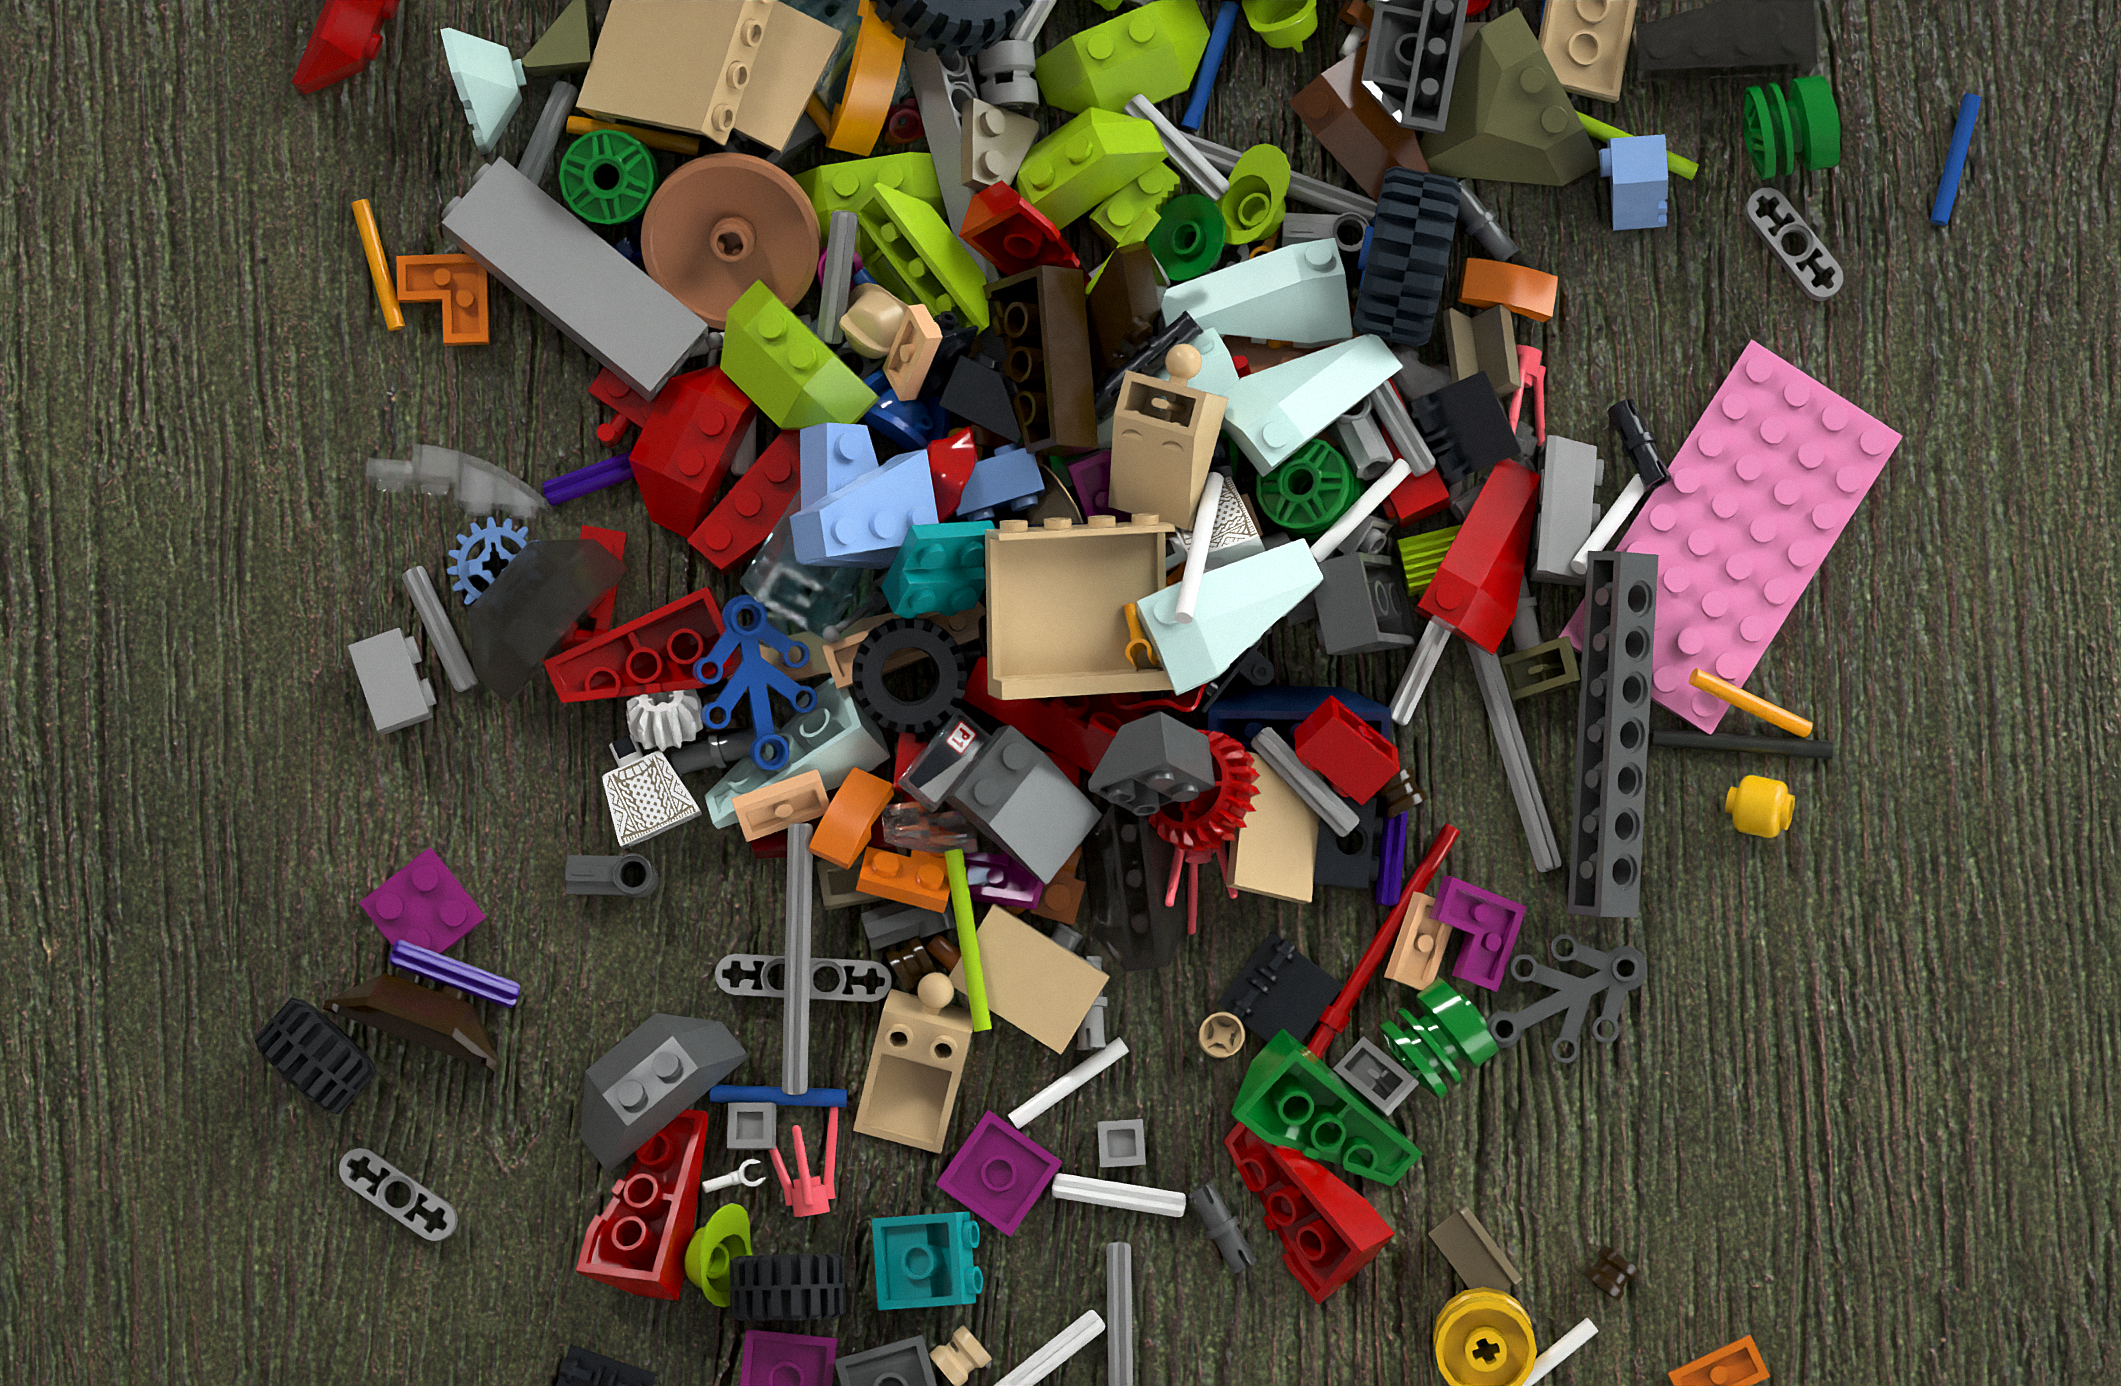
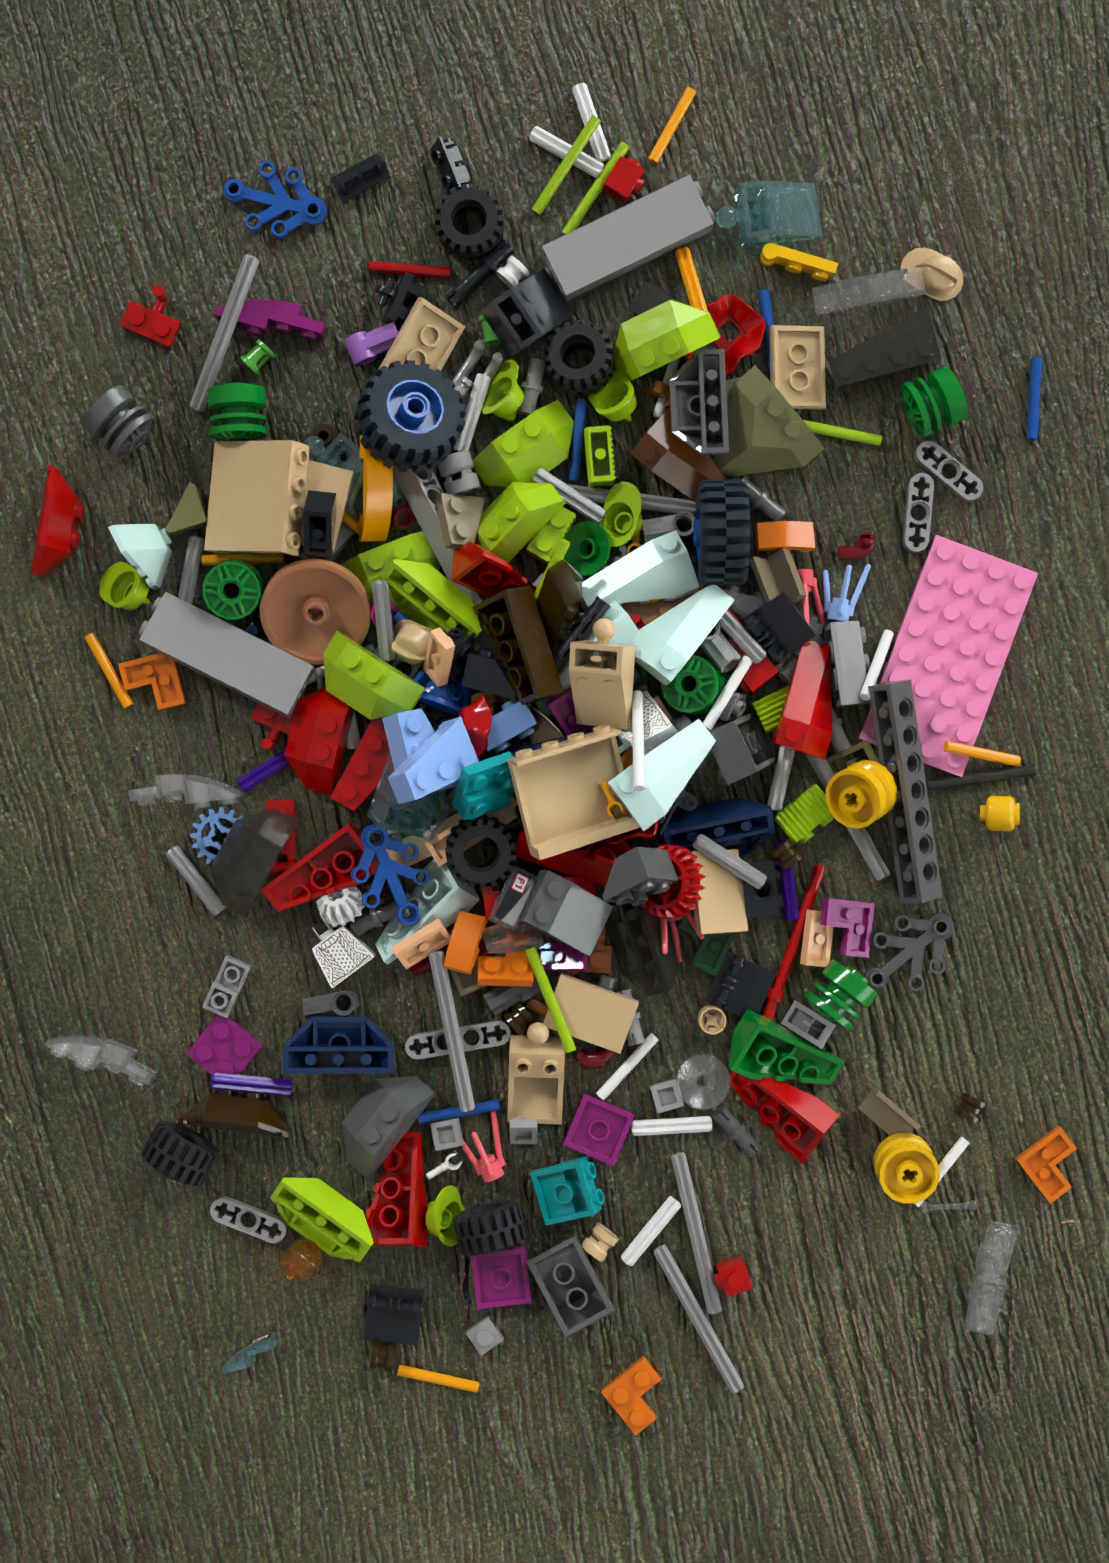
camera: 15 degrees left, 5 degrees up
light grey brick [348,628,437,735] -> none
red brick [1294,695,1400,805] -> none
light blue wedge [1599,134,1668,231] -> none
black pin [1607,399,1671,491] -> none
none -> clear slope [44,1035,158,1086]
none -> lime piece [99,562,150,611]
none -> light grey slope [202,955,252,1018]
none -> lime wedge [270,1178,374,1262]
none -> clear orange head [281,1239,322,1281]
none -> dark blue wedge [283,1016,394,1074]
none -> black slope [303,490,336,558]
none -> light grey plate [510,1118,537,1144]
none -> dark red arm [576,1048,616,1069]
none -> lime brick [584,425,616,487]
none -> clear dish [676,1054,730,1110]
none -> dark green plate [678,909,736,976]
none -> lime brick [773,784,834,845]
none -> light blue plant [823,564,871,622]
none -> yellow wheel [825,760,897,829]
none -> dark red arm [837,532,875,560]
none -> light grey beam [902,473,934,553]

